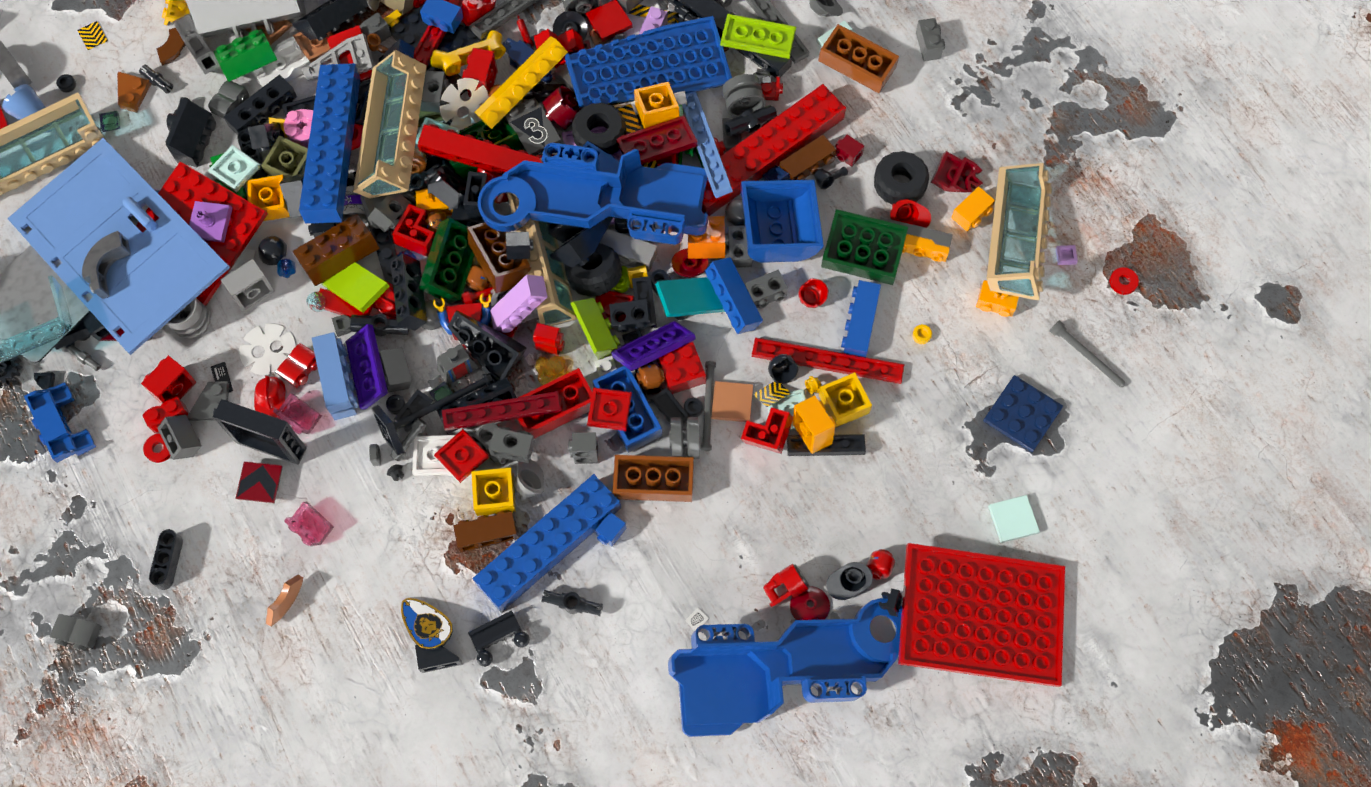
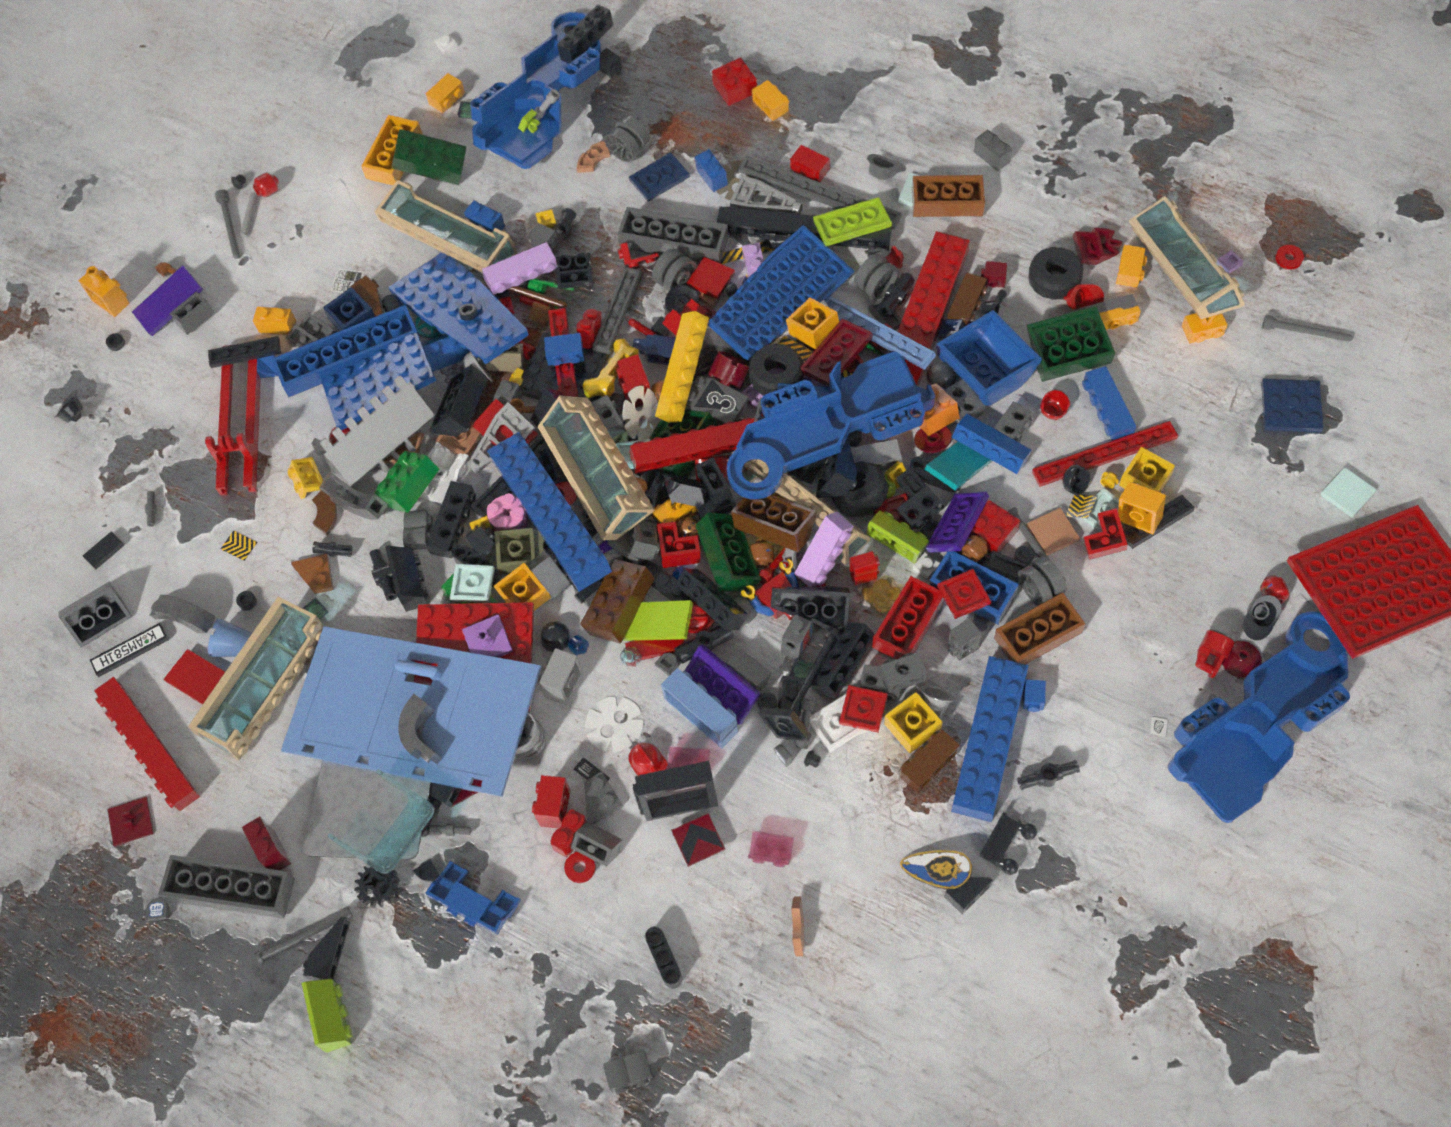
camera: 25 degrees left, 5 degrees down
red brick [276,343,318,388] -> none
dark red tile [442,391,561,431] -> none
black brick [506,232,534,260] -> none
black tile [879,588,903,617] -> none
yellow tile [912,324,932,344] -> none

